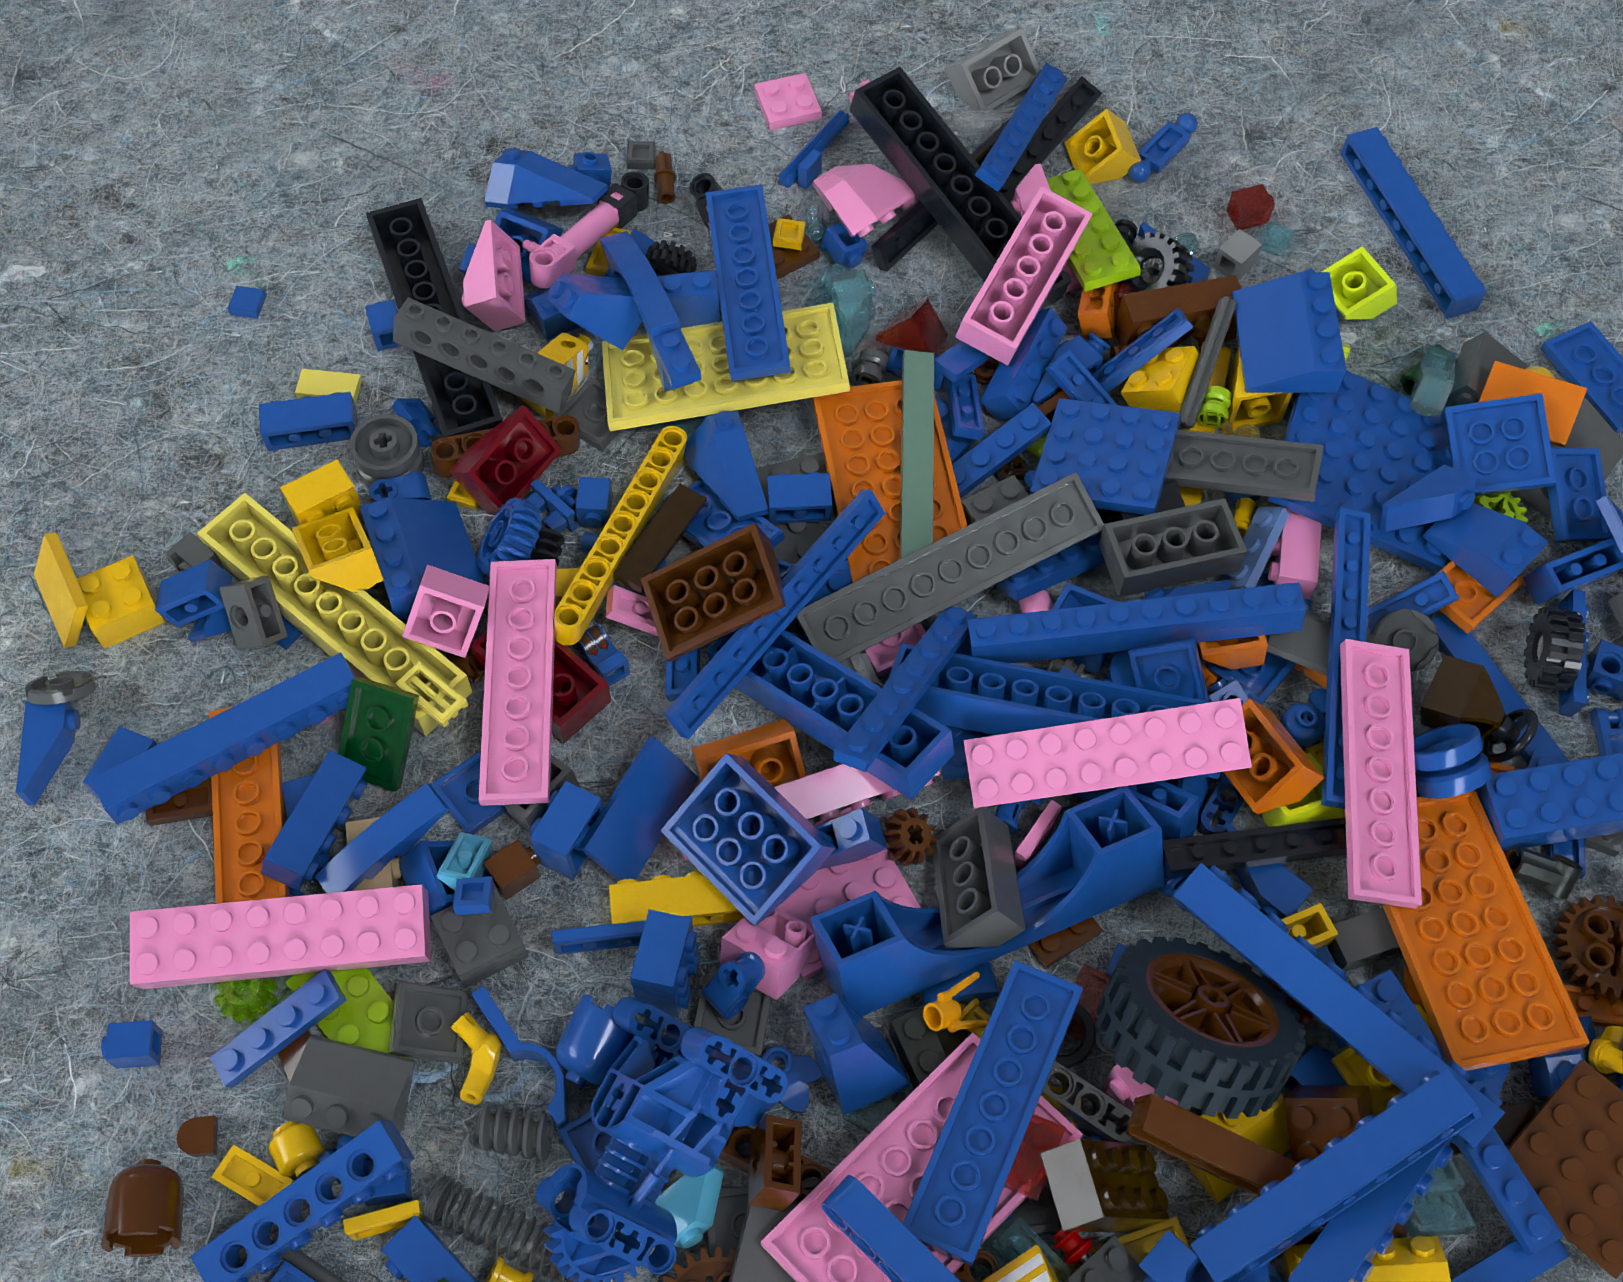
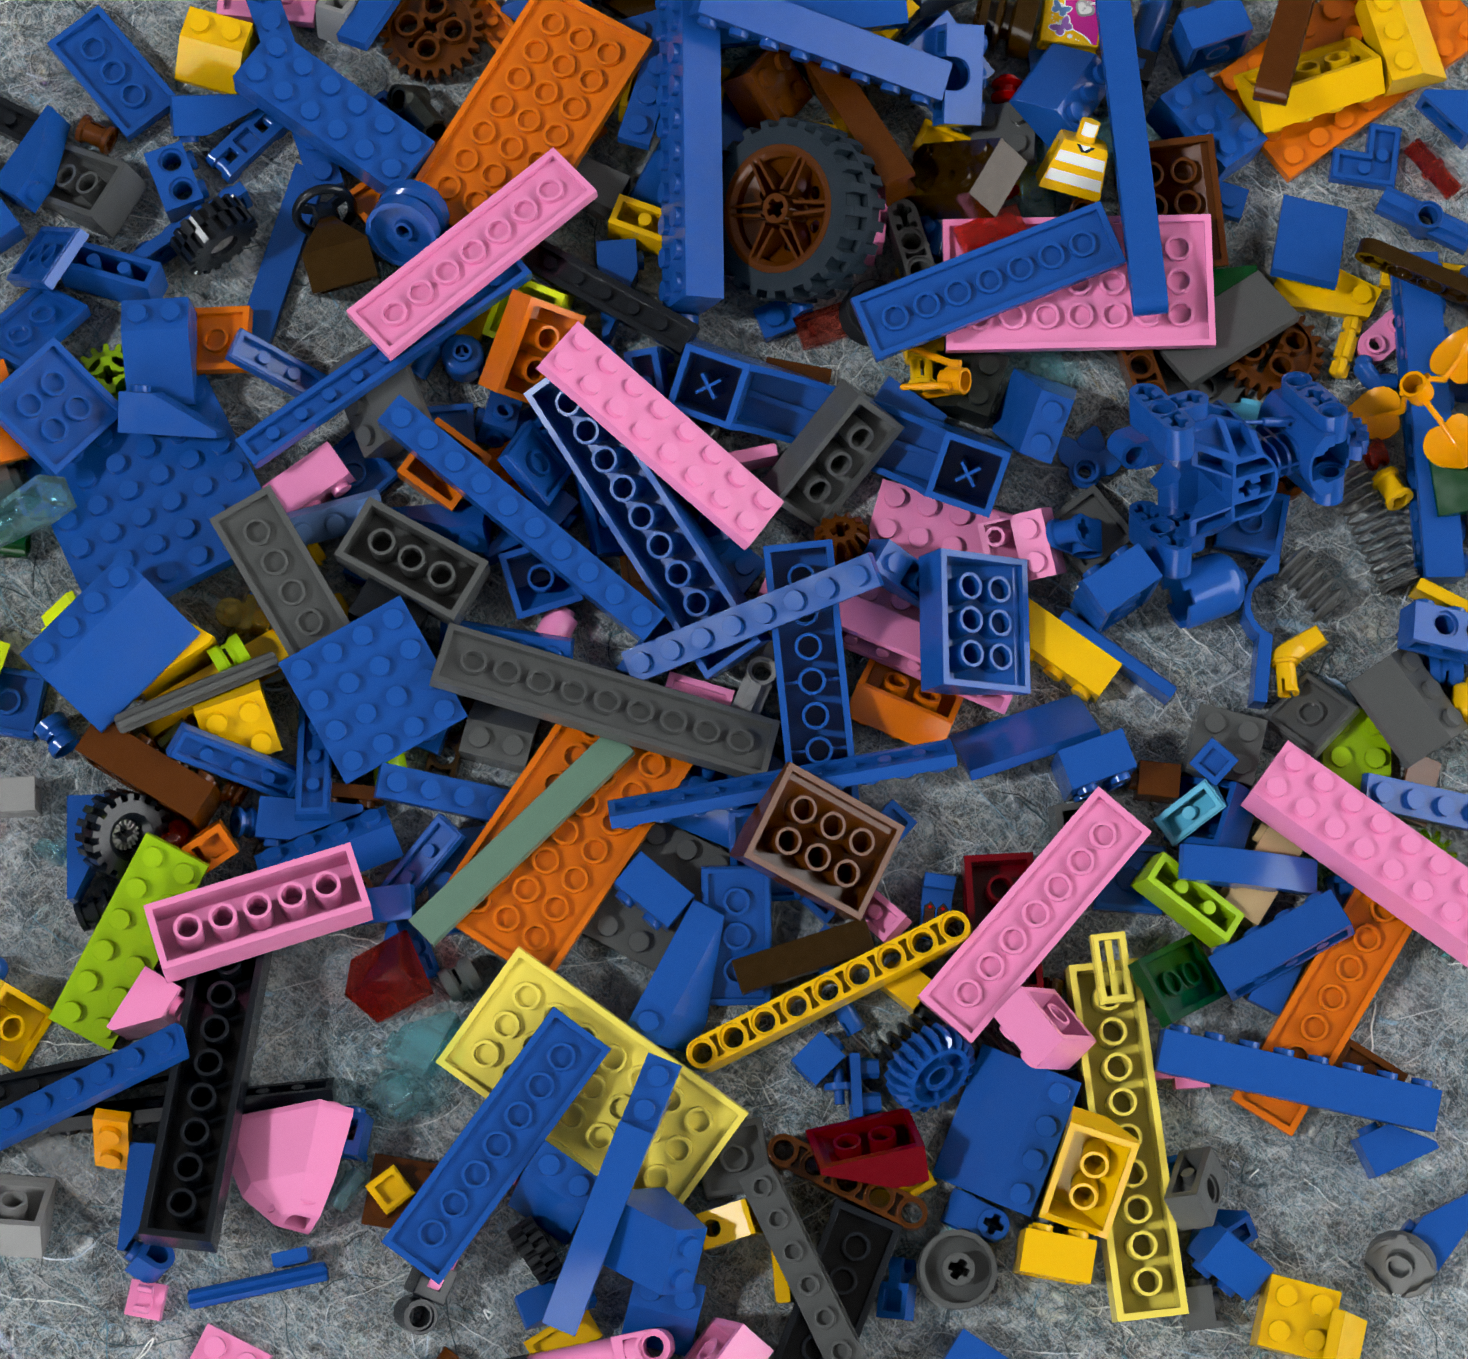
camera: 140 degrees left, 15 degrees up
reddish brown brick [748,1115,802,1211] -> none
dark grey tile [1372,608,1439,672] -> none
none -> light orange plate [92,1108,133,1170]
none -> lime brick [1130,852,1245,948]

